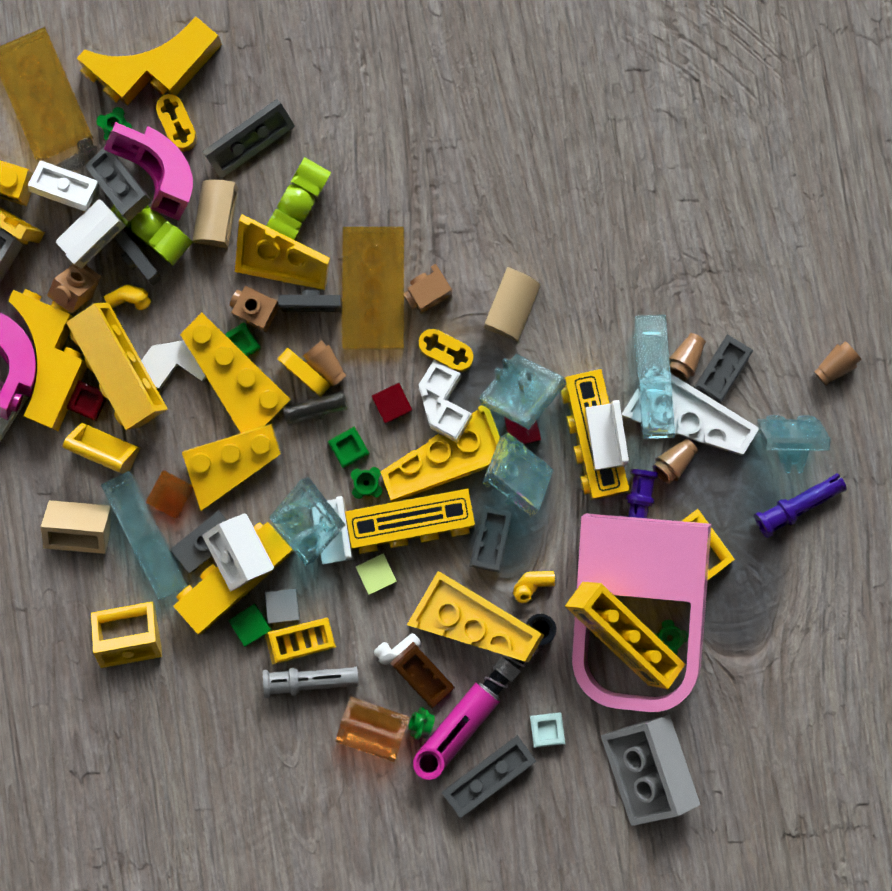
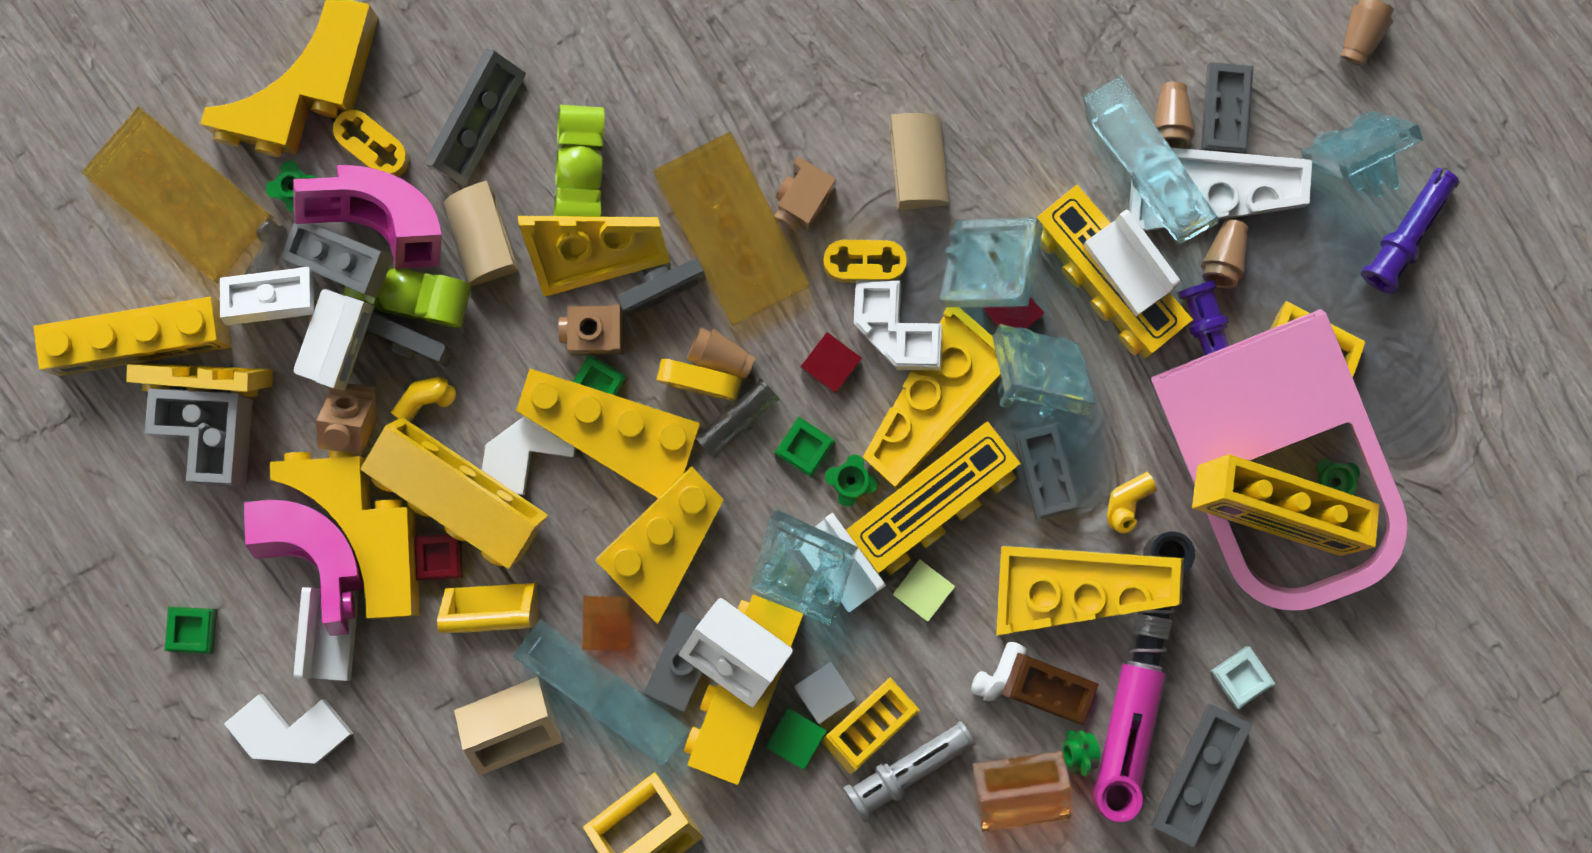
camera: 25 degrees left, 0 degrees up
light grey slope [601,714,701,826] -> none

